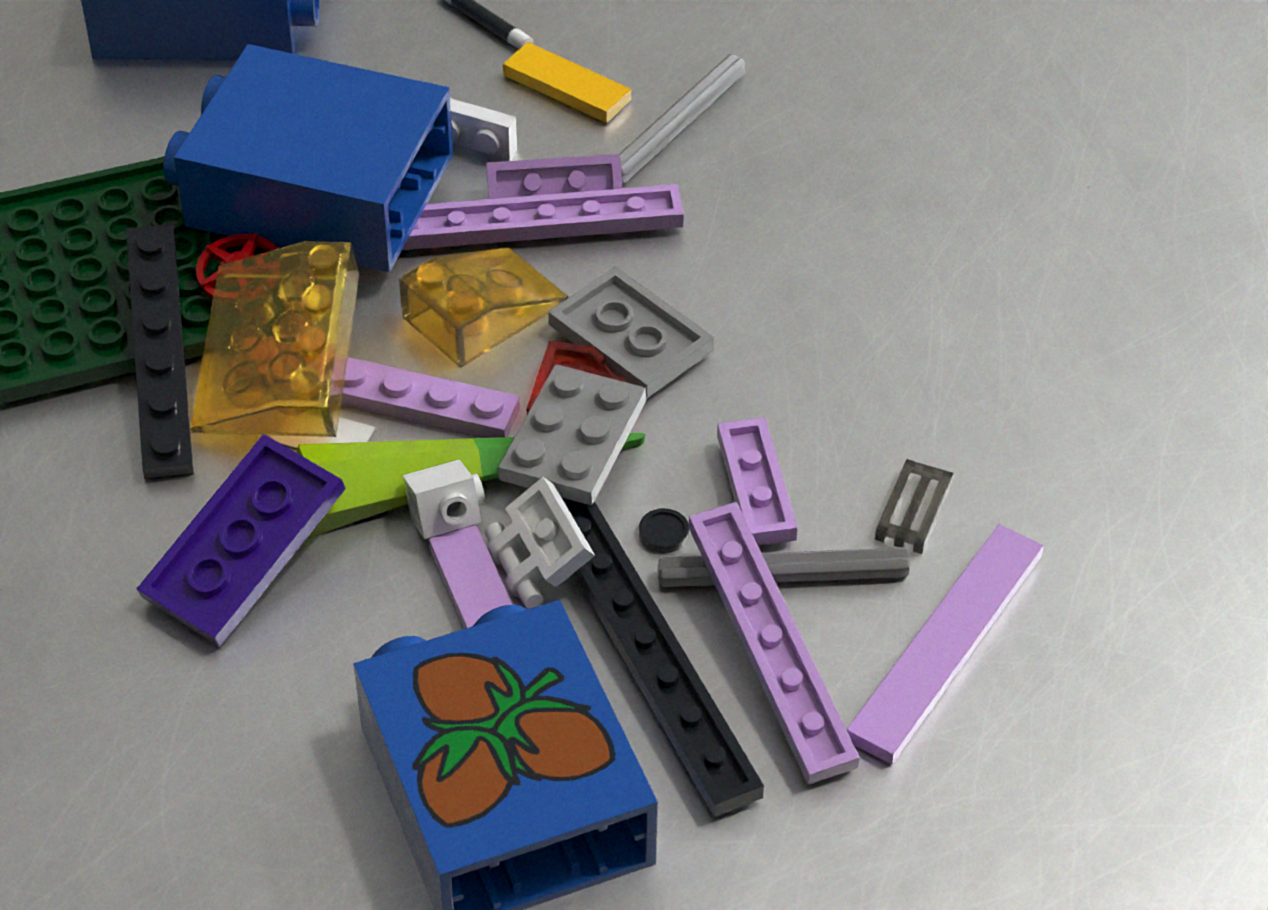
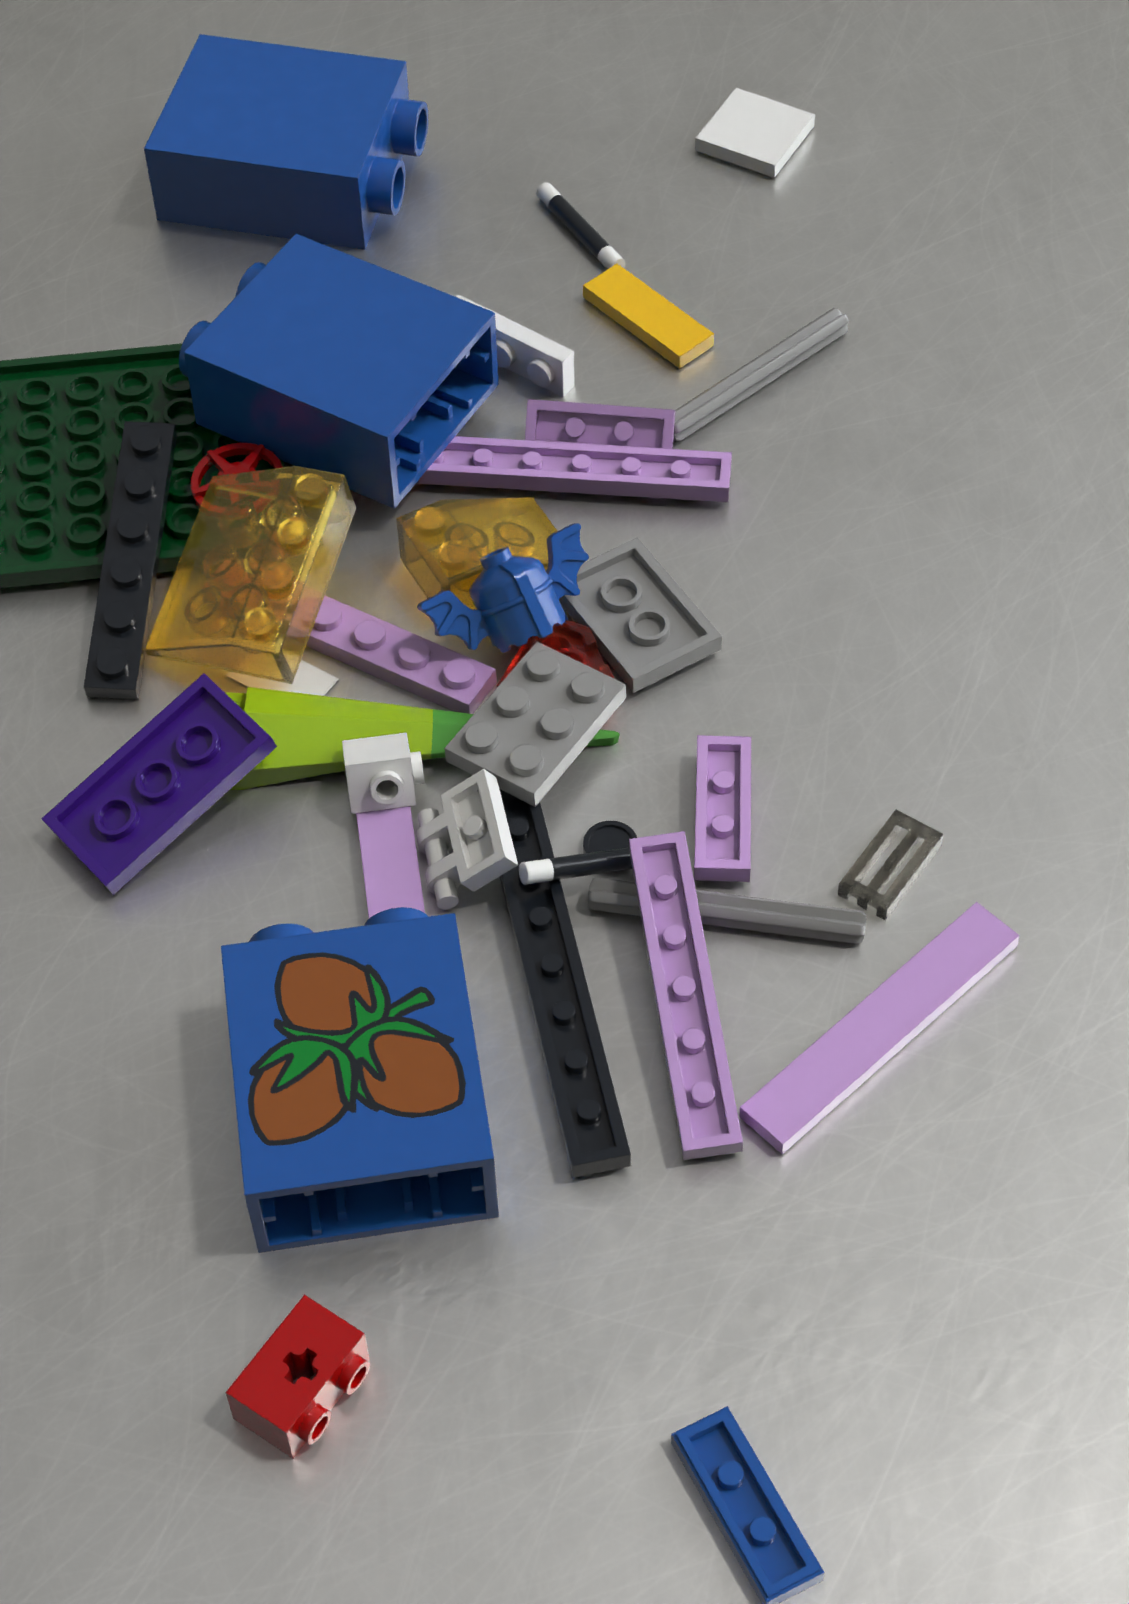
camera: 15 degrees right, 5 degrees up
none -> blue helmet [417,523,589,653]
none -> black bar [519,847,633,885]

